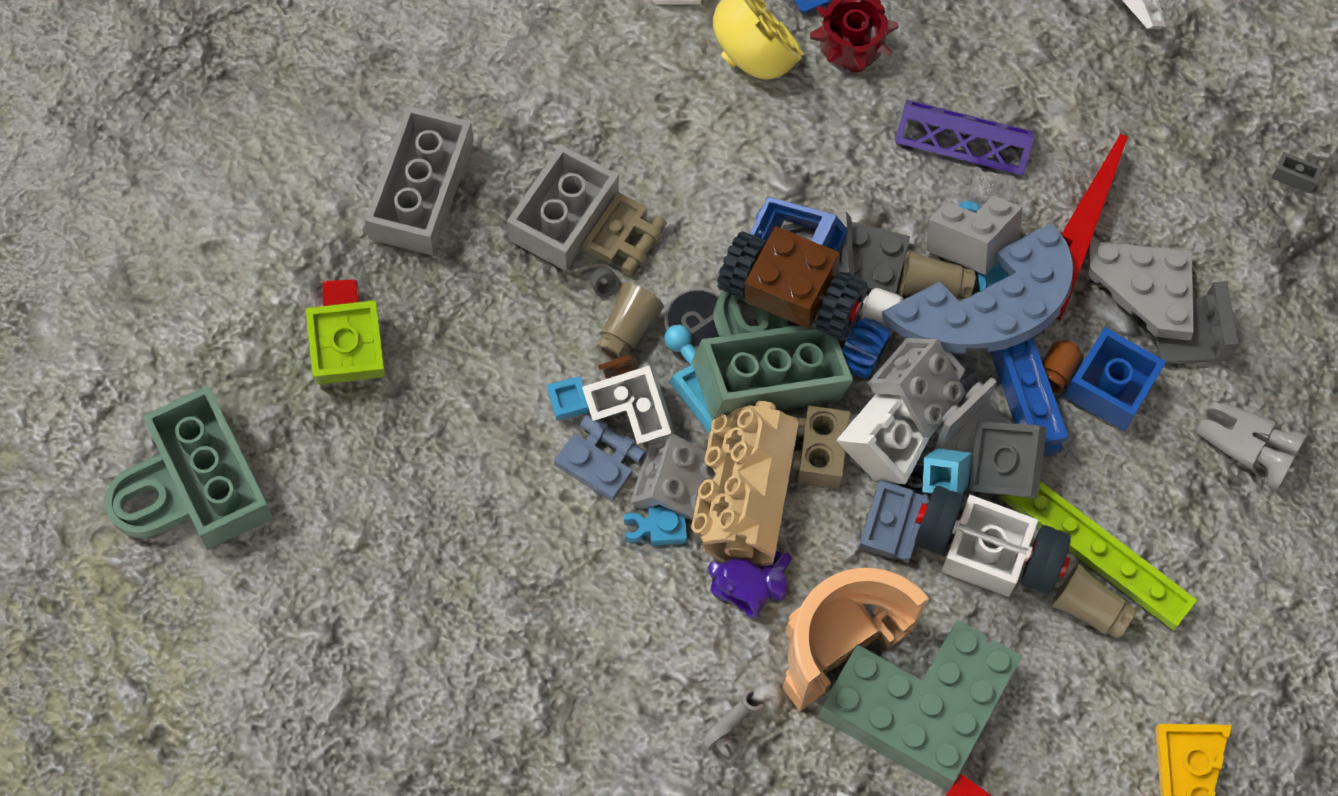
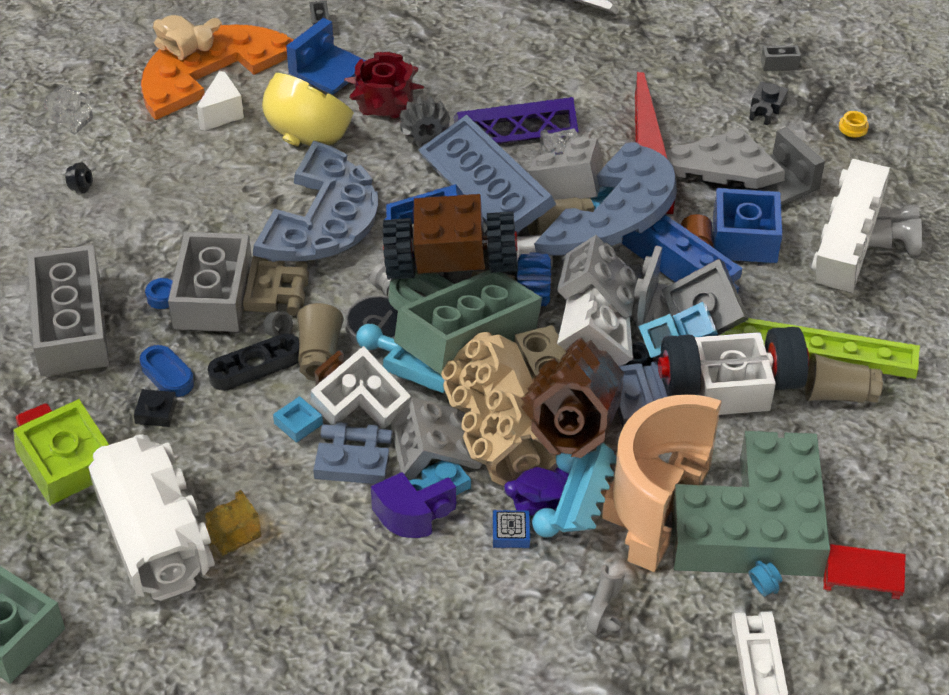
camera: 25 degrees left, 20 degrees down
none -> black plate [65,162,93,193]
none -> white brick [88,434,215,601]
none -> black plate [134,389,177,427]
none -> blue tile [140,345,194,397]
none -> blue tile [145,278,173,309]
none -> clear yellow brick [205,490,262,556]
none -> black beam [208,333,299,390]
none -> sand blue plate [253,141,378,262]
none -> dark purple brick [371,472,456,538]
none -> dark grey gear [399,96,450,148]
none -> sand blue plate [418,115,556,234]
none -> tile [493,510,530,548]
none -> reddish brown brick [521,337,624,458]
none -> medium azure gear [532,443,617,537]
none -> plate [672,302,718,337]
none -> dark azure plate [748,560,782,597]
none -> black plate [749,81,789,125]
none -> white wedge [811,159,890,293]
none -> yellow plate [839,111,869,138]

